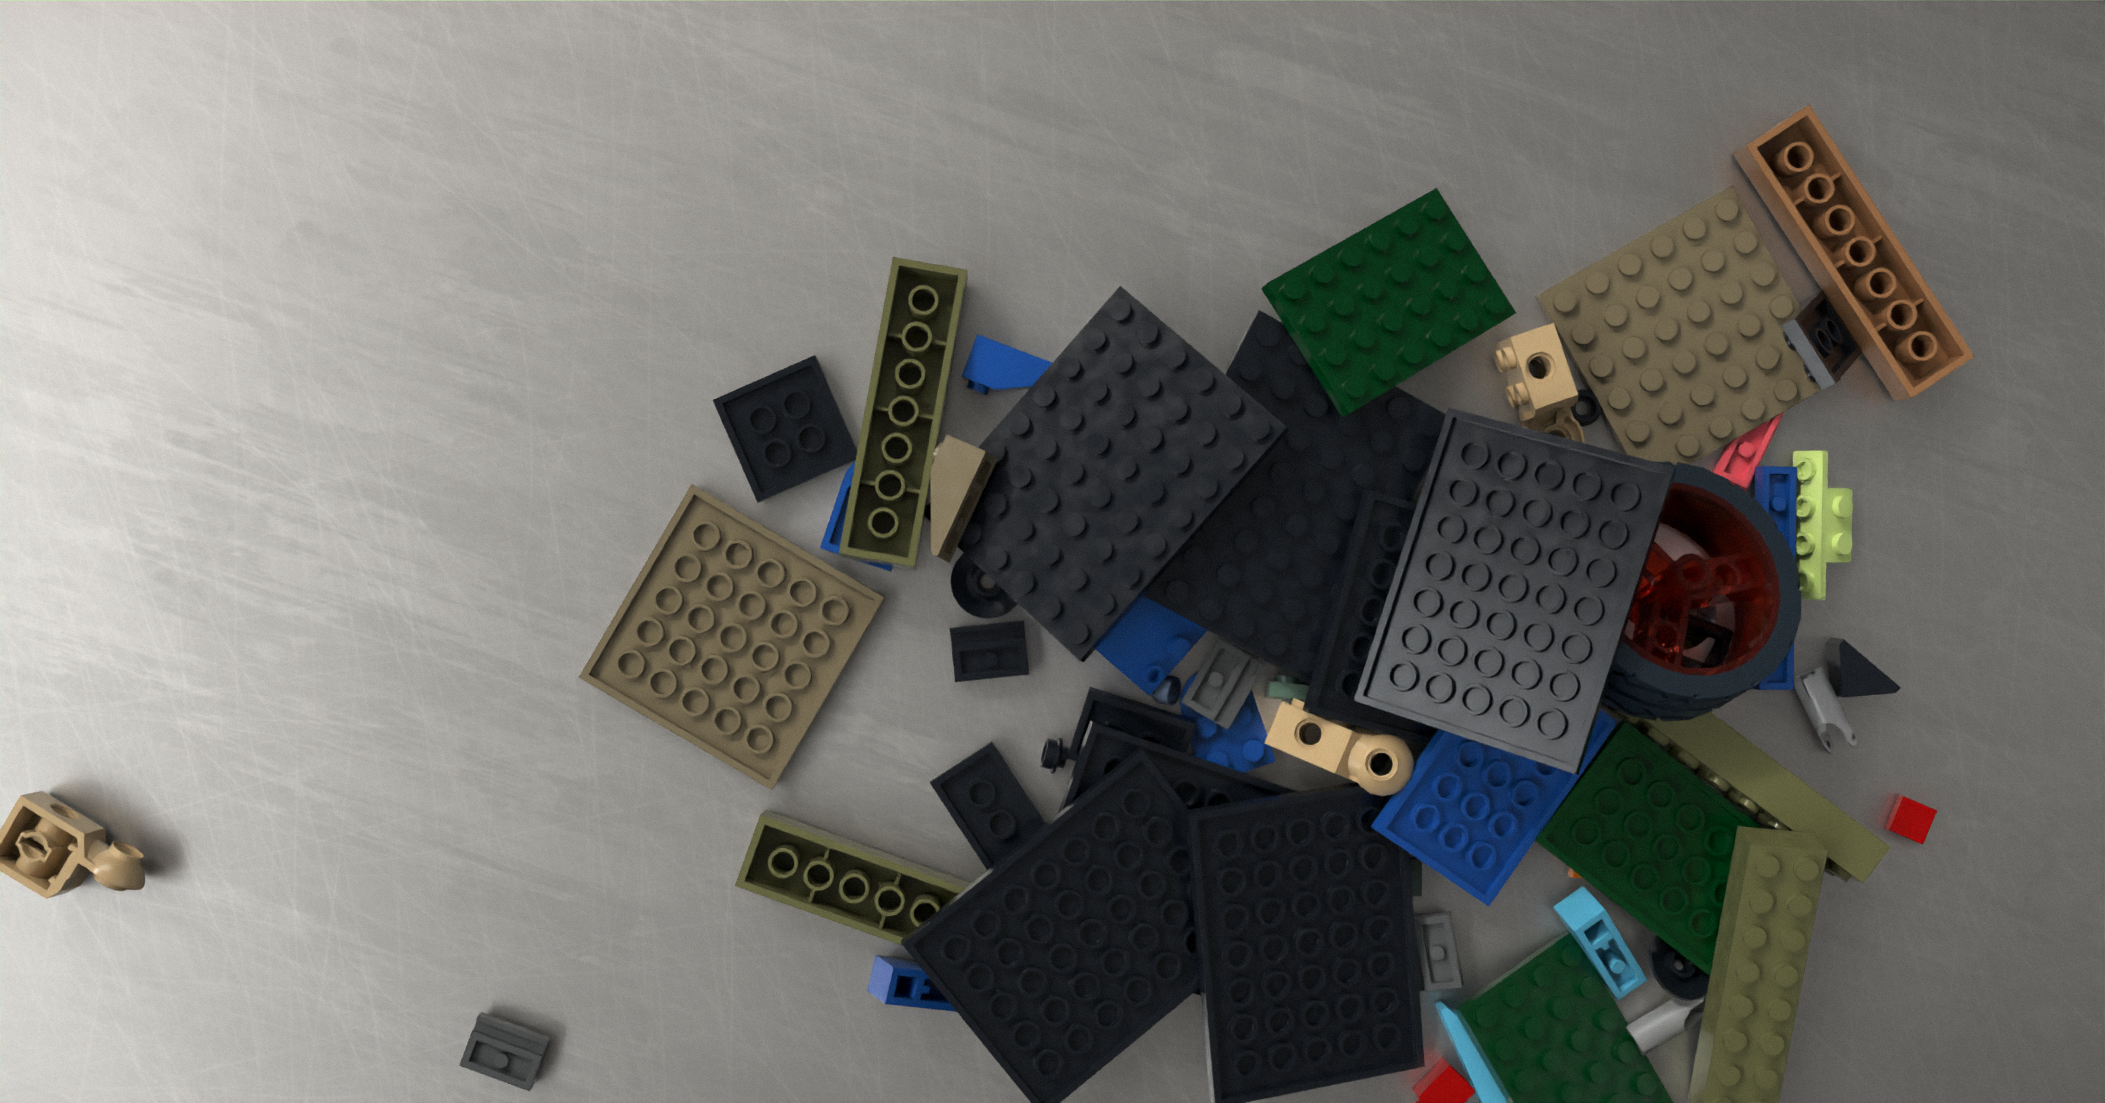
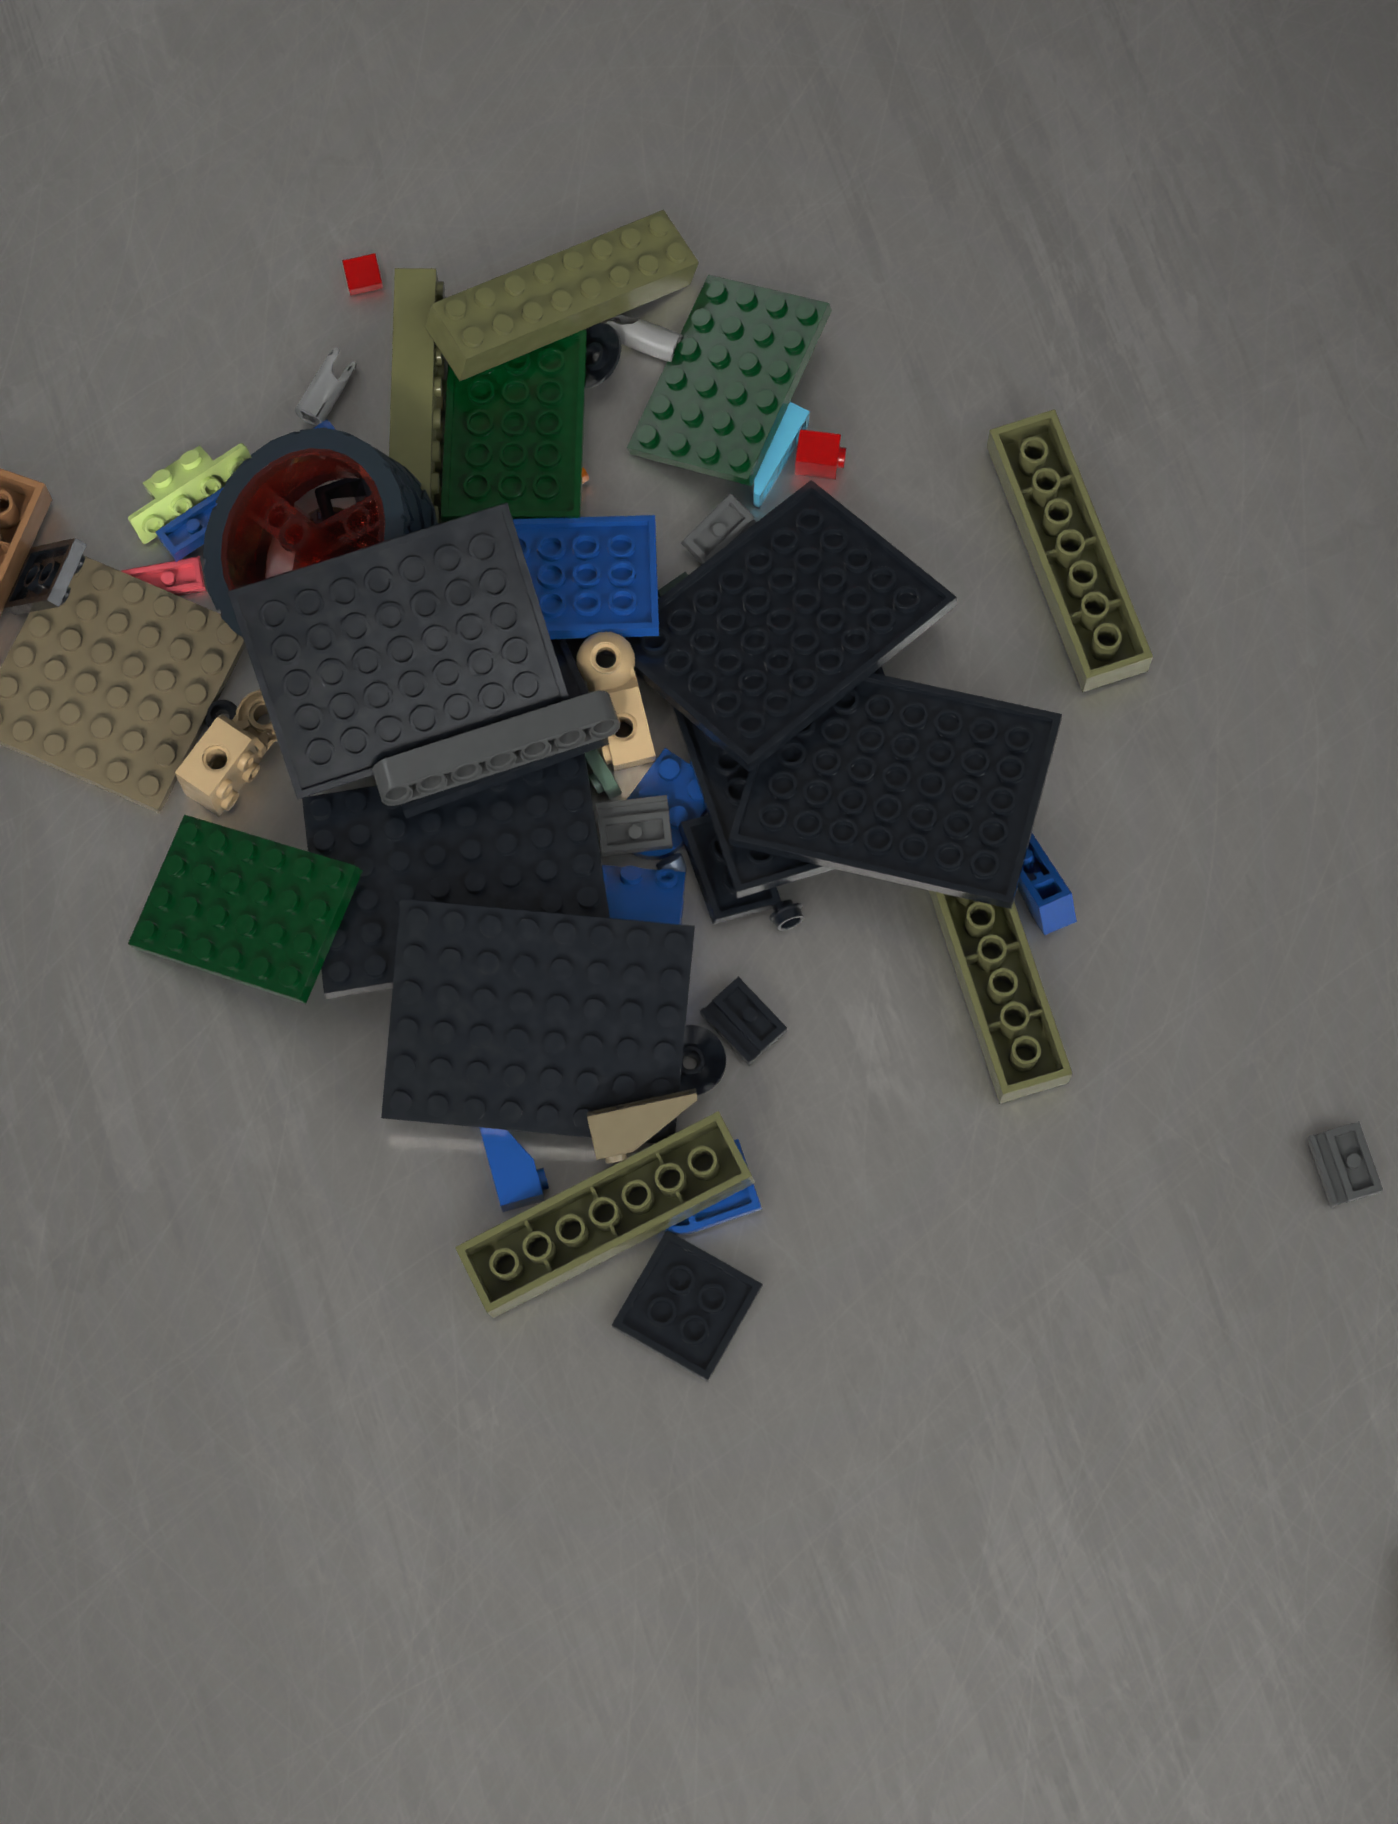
camera: 125 degrees left, 15 degrees down
dark tan plate [579,484,885,790] -> none
black plate [930,741,1046,870] -> none
medium azure slope [1553,886,1648,1001] -> none
black slope [1826,637,1901,698] -> none
none -> dark grey beam [372,691,620,806]

